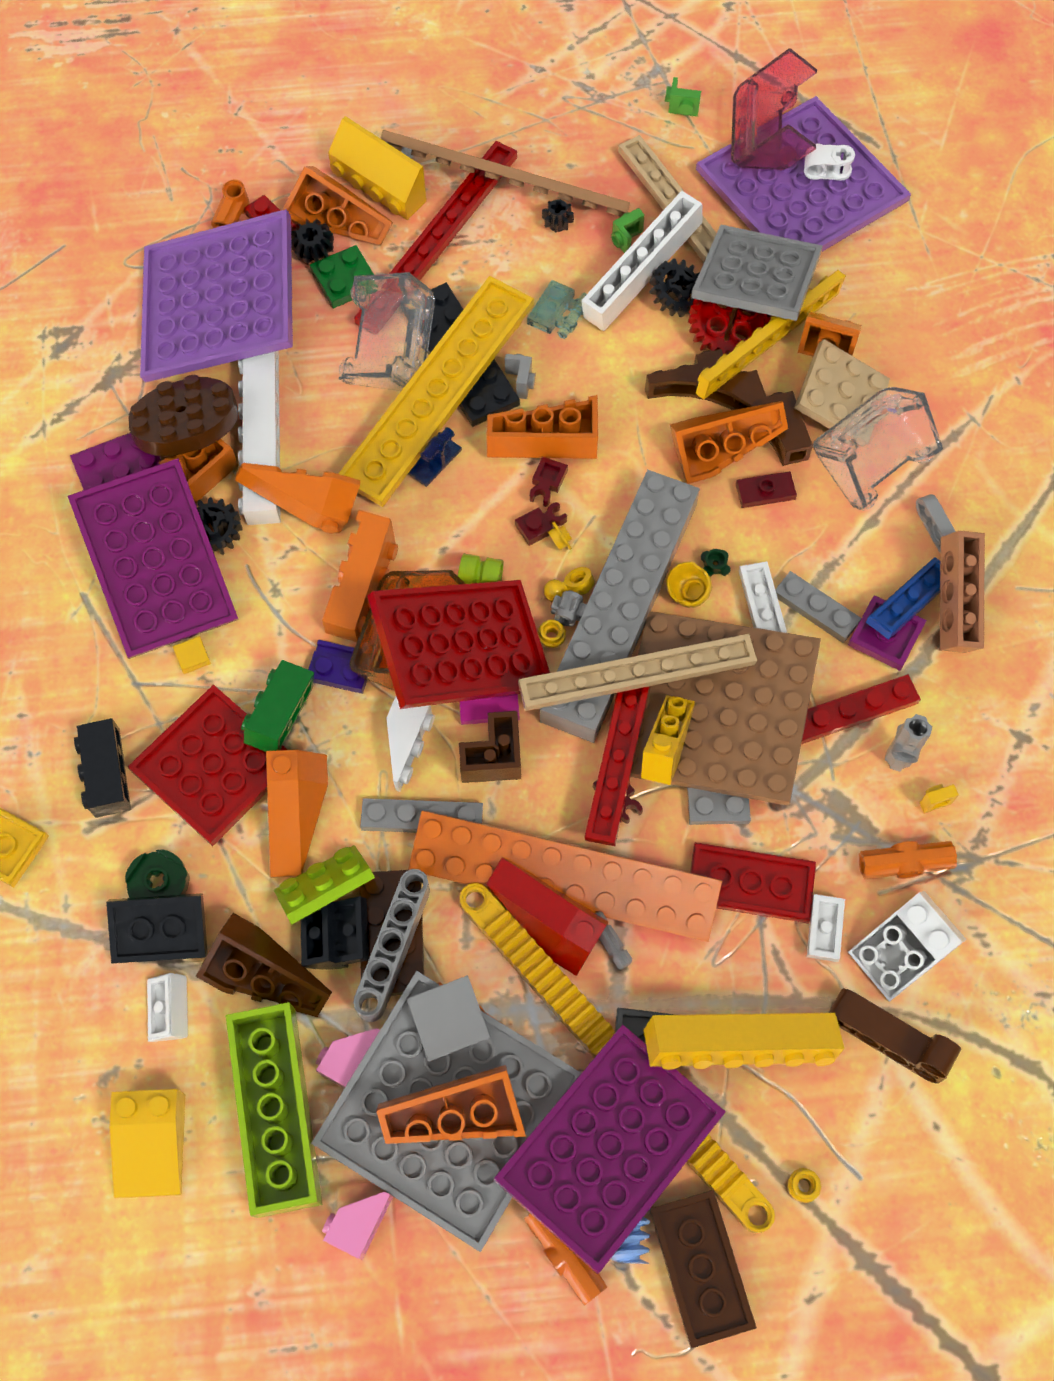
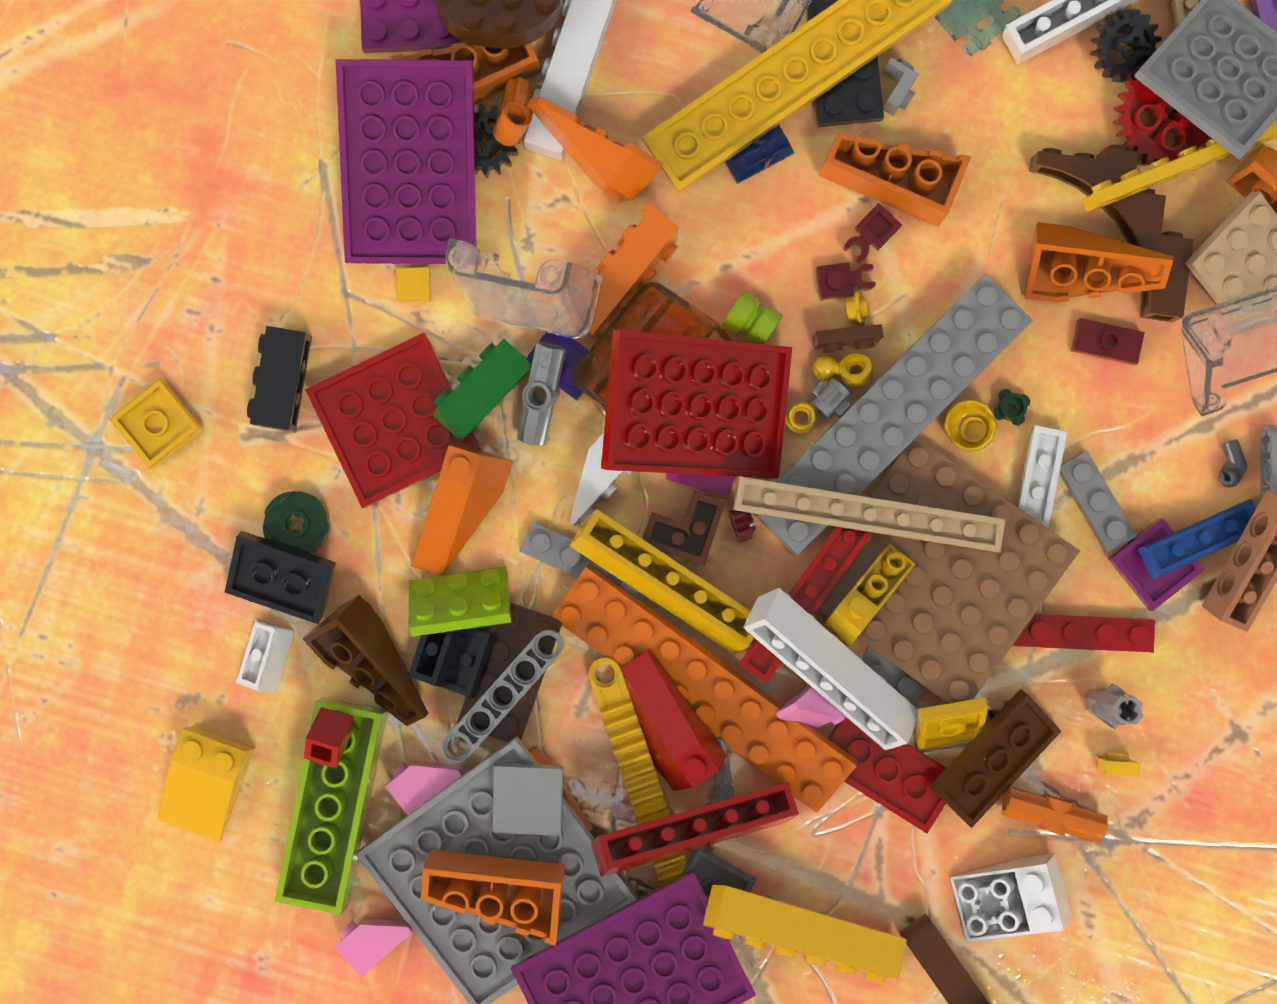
camera: 20 degrees right, 20 degrees up
white plate [806,894,845,962] -> none
none -> red brick [304,707,354,769]
none -> clear windscreen [446,238,603,338]
none -> orange piece [492,77,534,146]
none -> light grey piece [517,342,566,446]
none -> yellow brick [569,509,754,654]
none -> red brick [591,782,799,877]
none -> dark red plate [728,510,756,543]
none -> white brick [743,588,918,750]
none -> bright pink slope [775,684,846,728]
none -> reddish brown plate [813,324,884,353]
none -> yellow plate [915,697,988,750]
none -> reddish brown plate [929,689,1062,828]
none -> dark grey arm [1218,439,1248,488]

